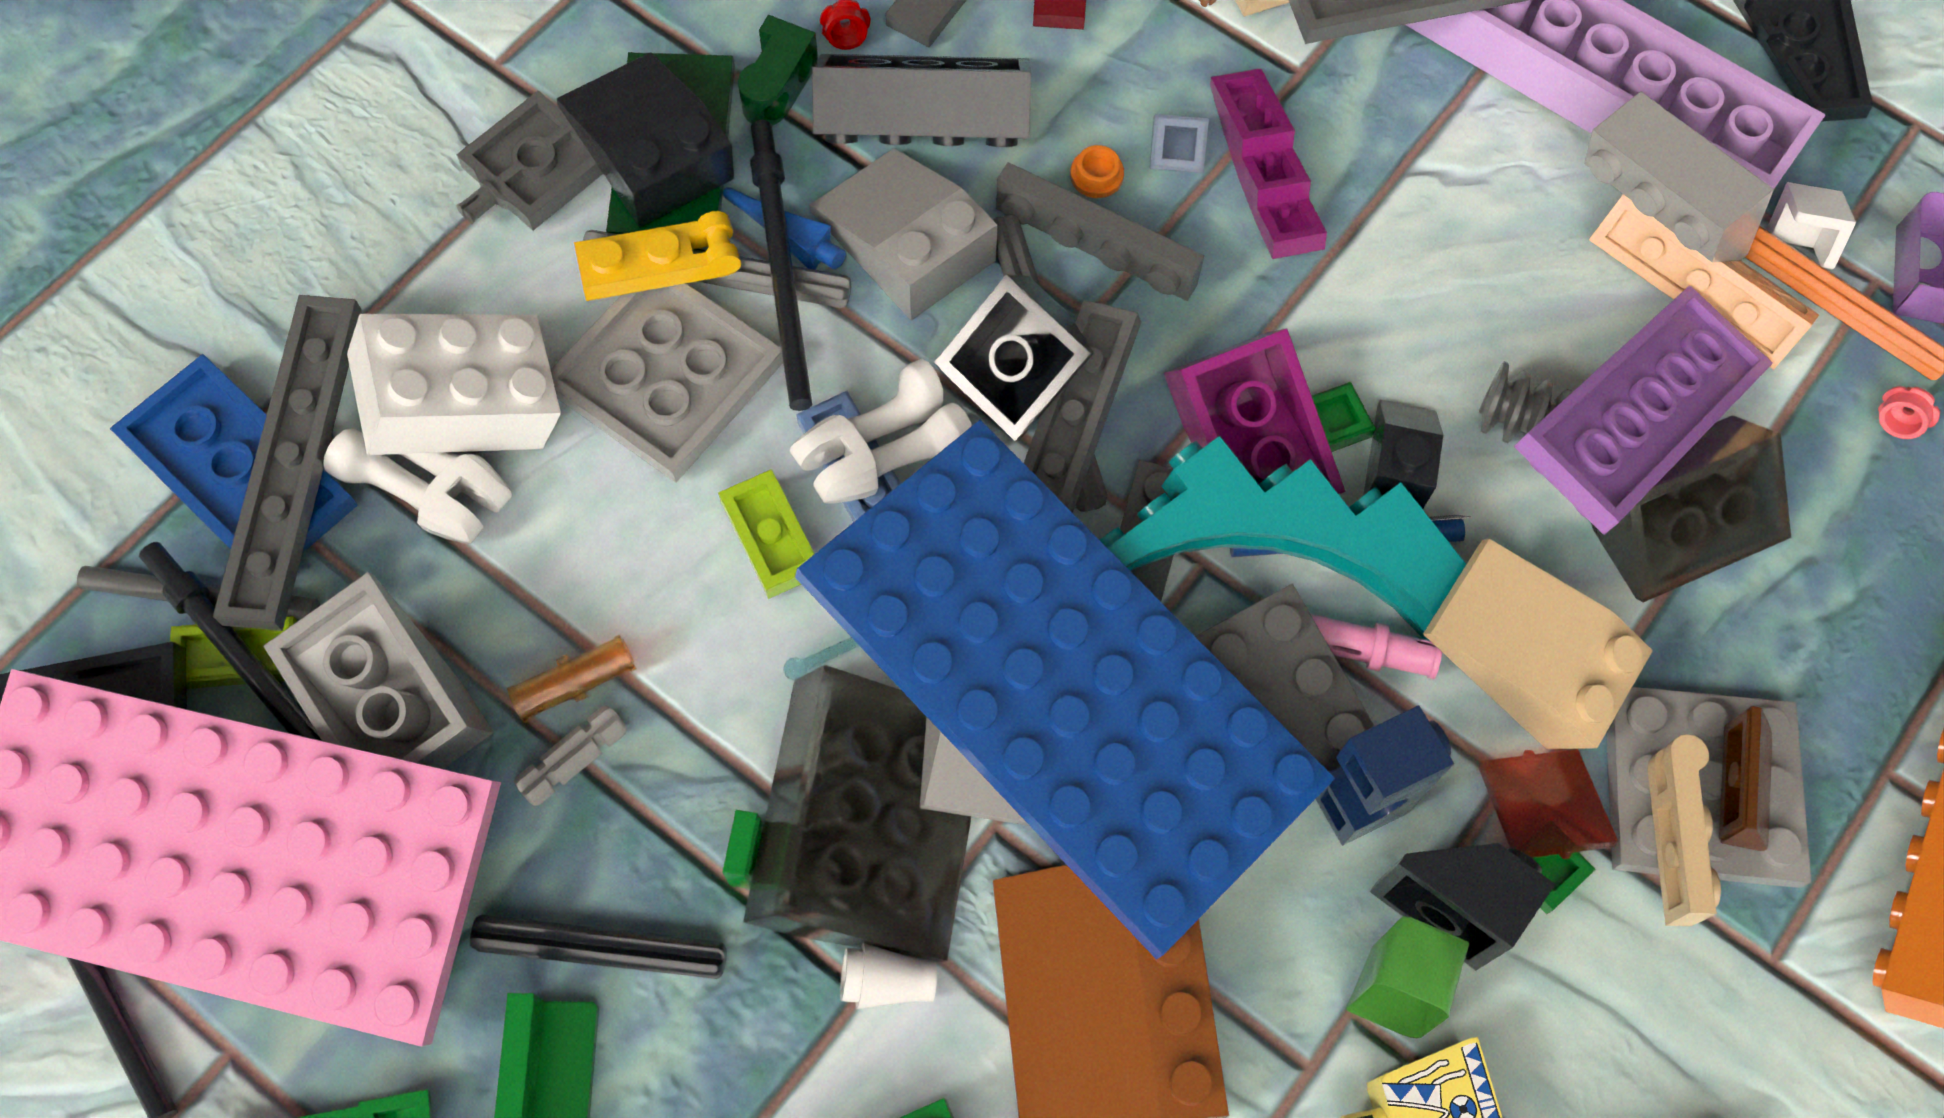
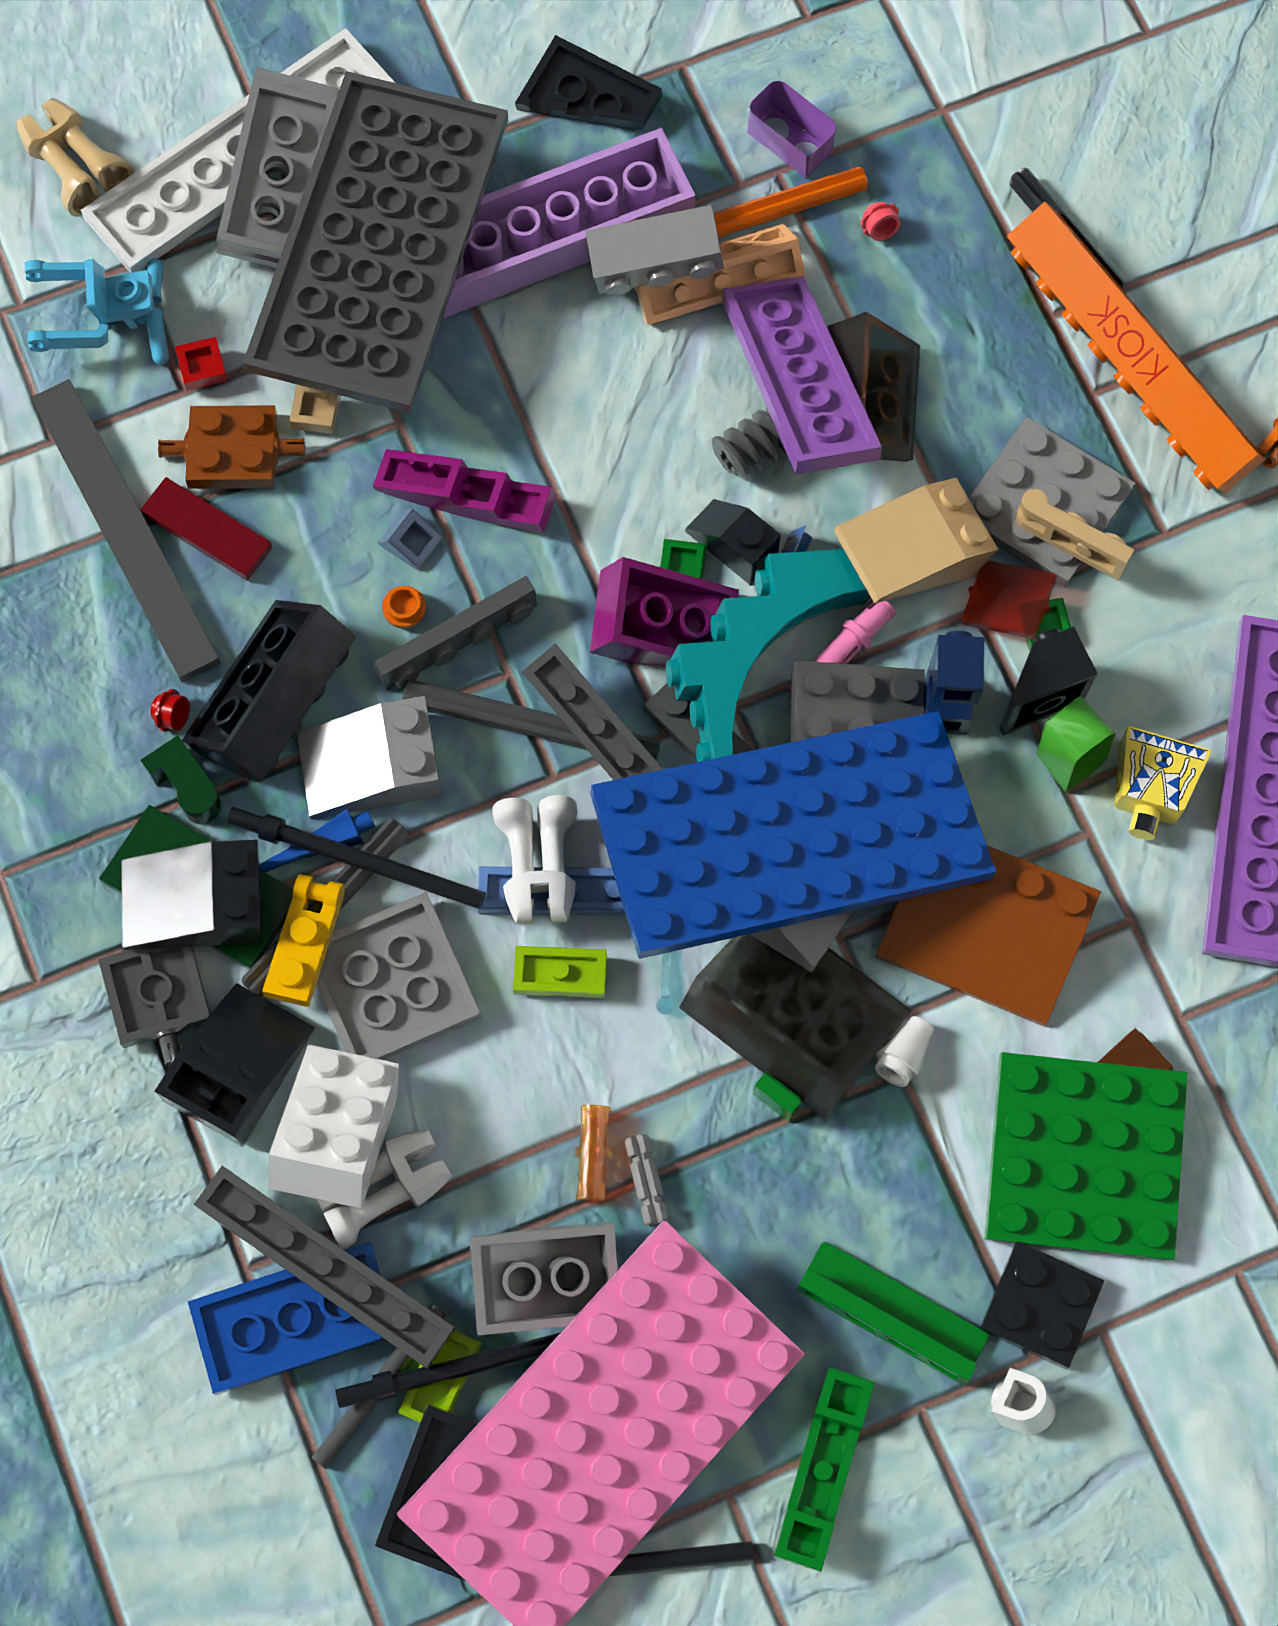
camera: 60 degrees left, 5 degrees up
black axle [470,914,727,979] -> none
black slope [934,274,1094,441] -> none
reddish brown slope [1719,706,1772,851] -> none
white panel [1766,182,1856,269] -> none
none -> black slope [154,983,315,1147]

